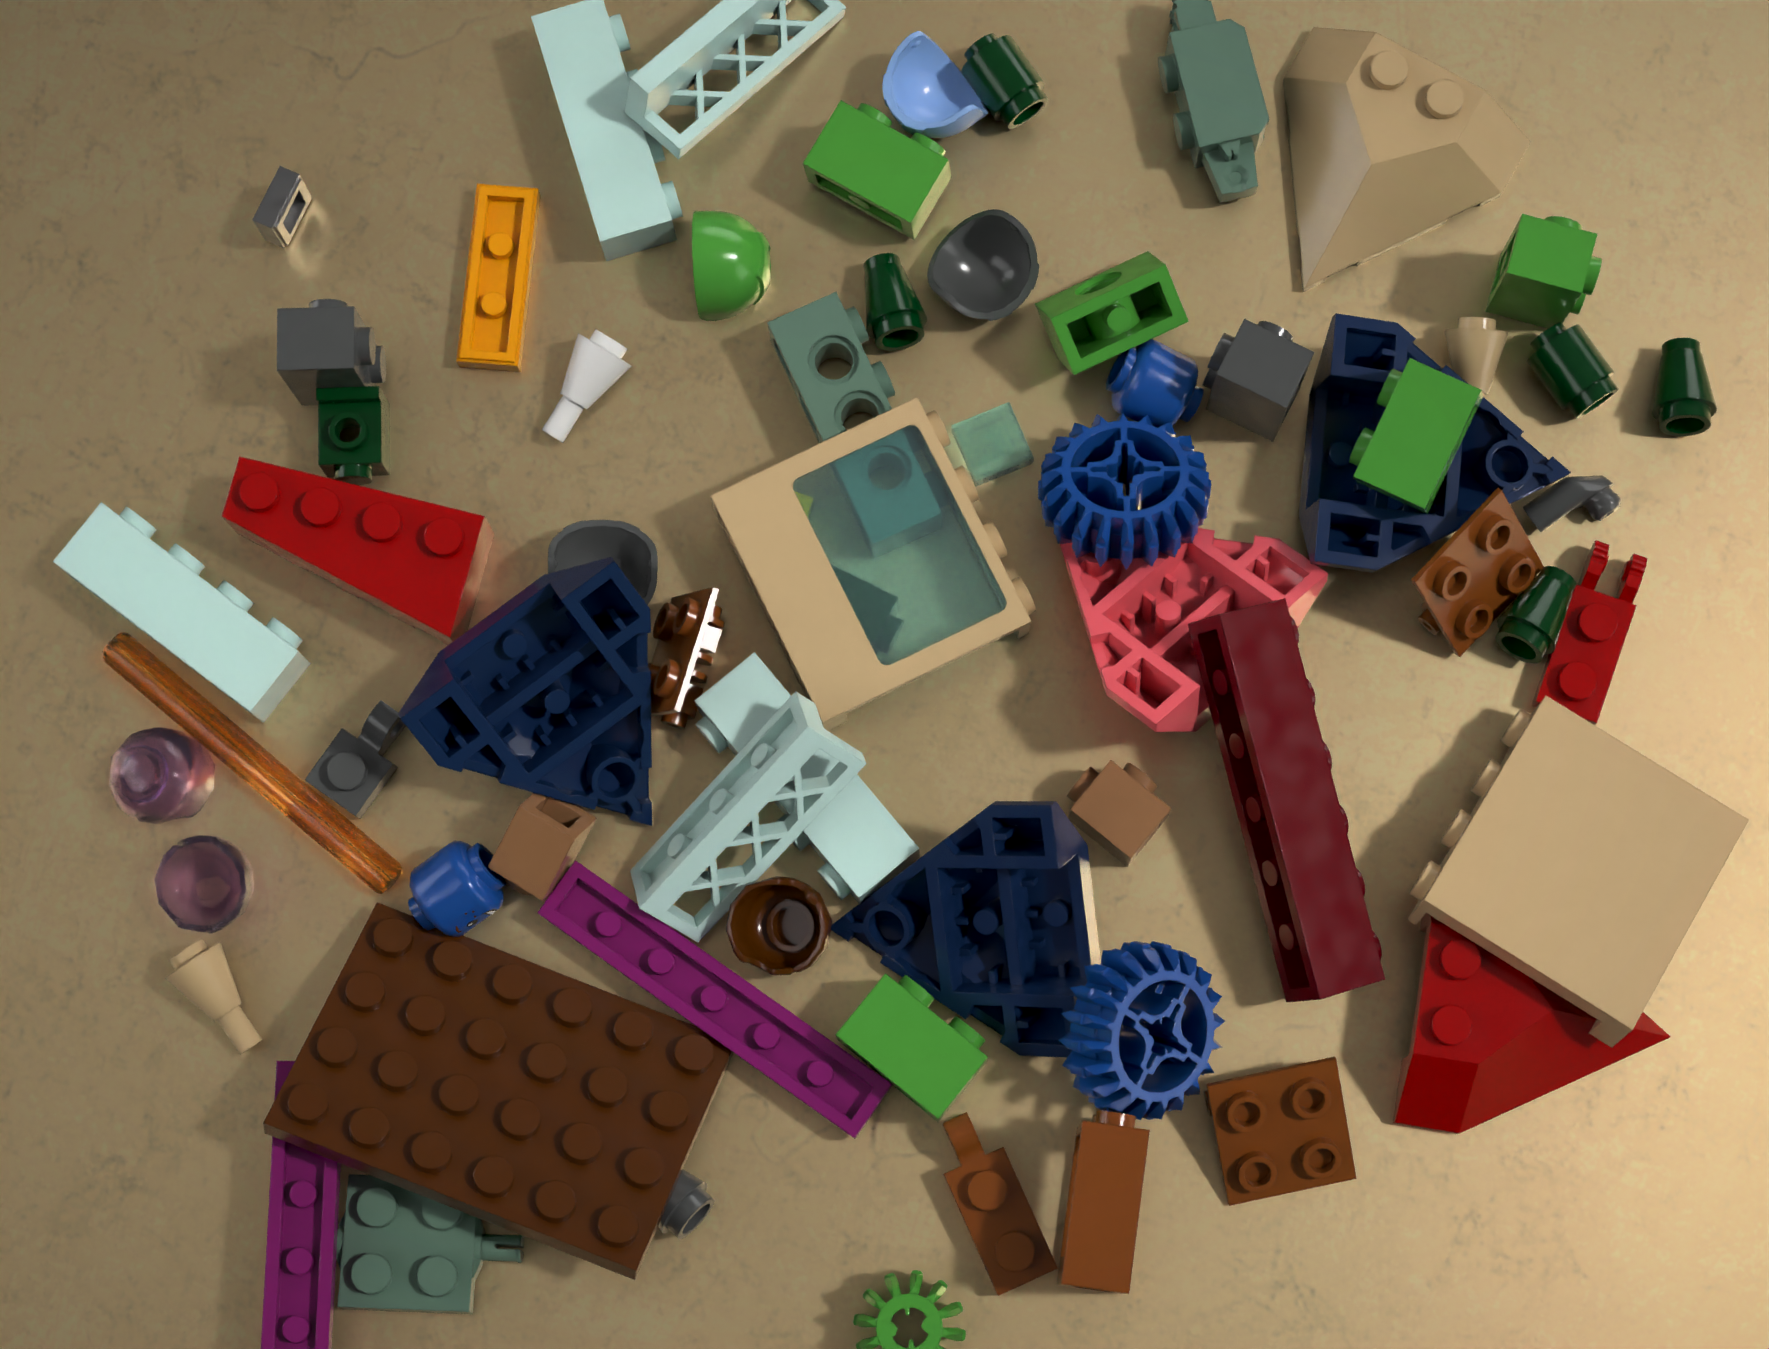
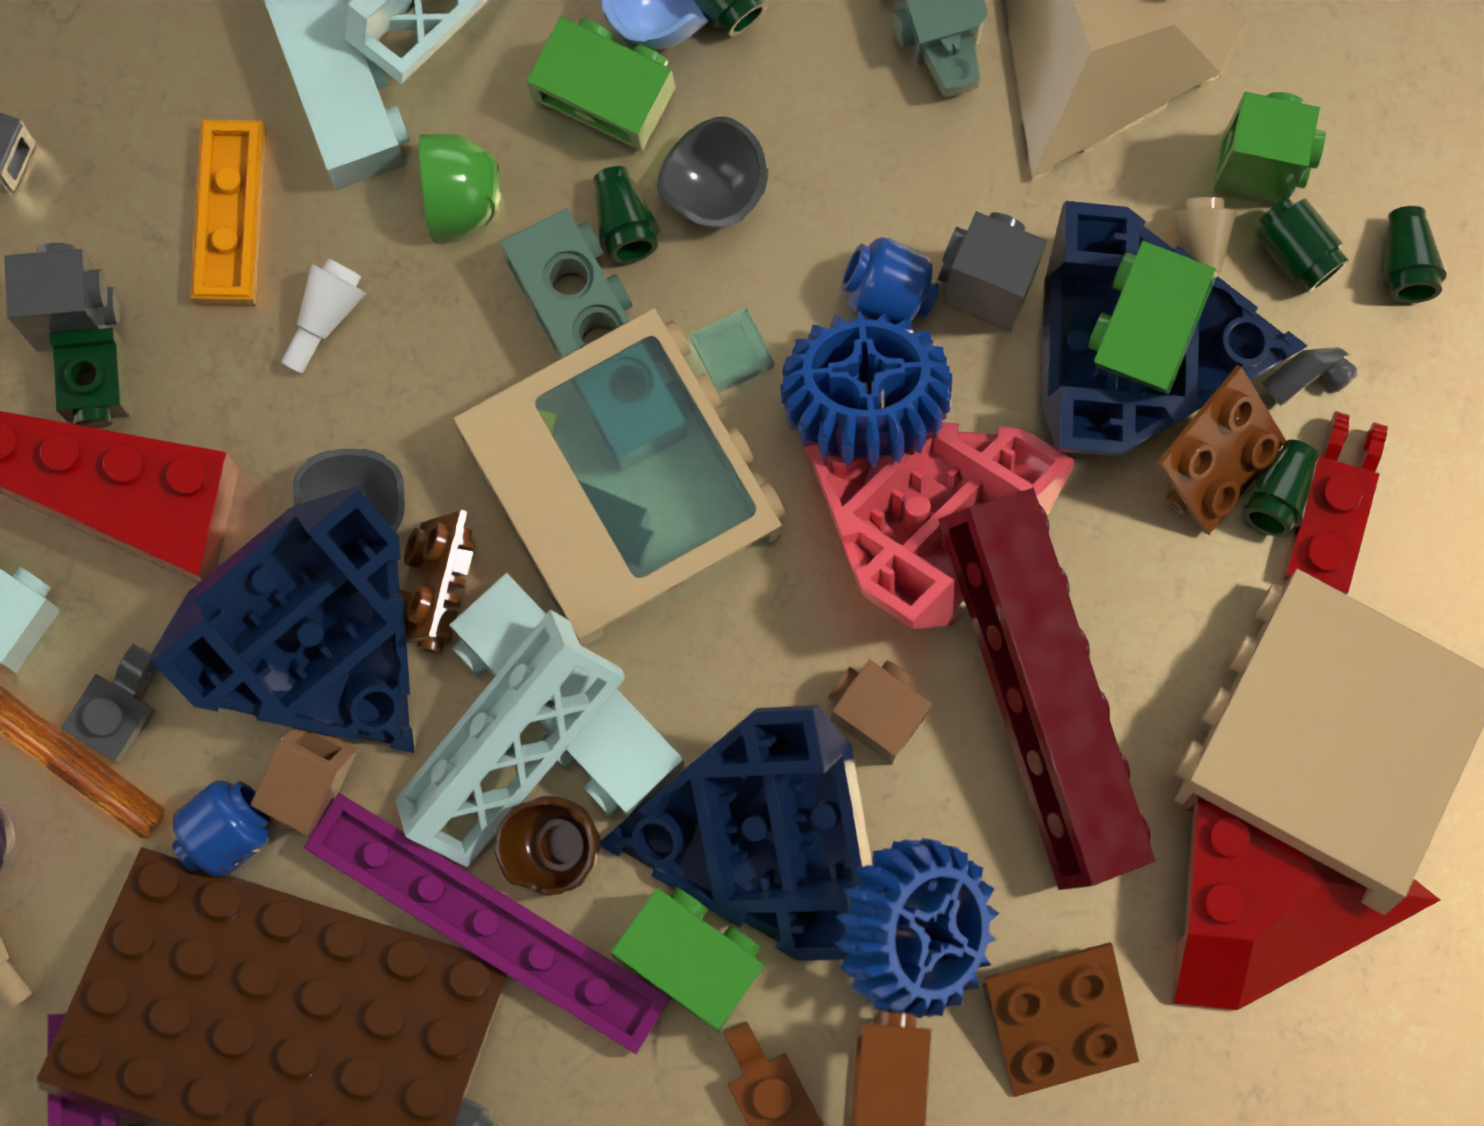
camera: 10 degrees left, 0 degrees up
bright green brick [1035,251,1189,375] -> none

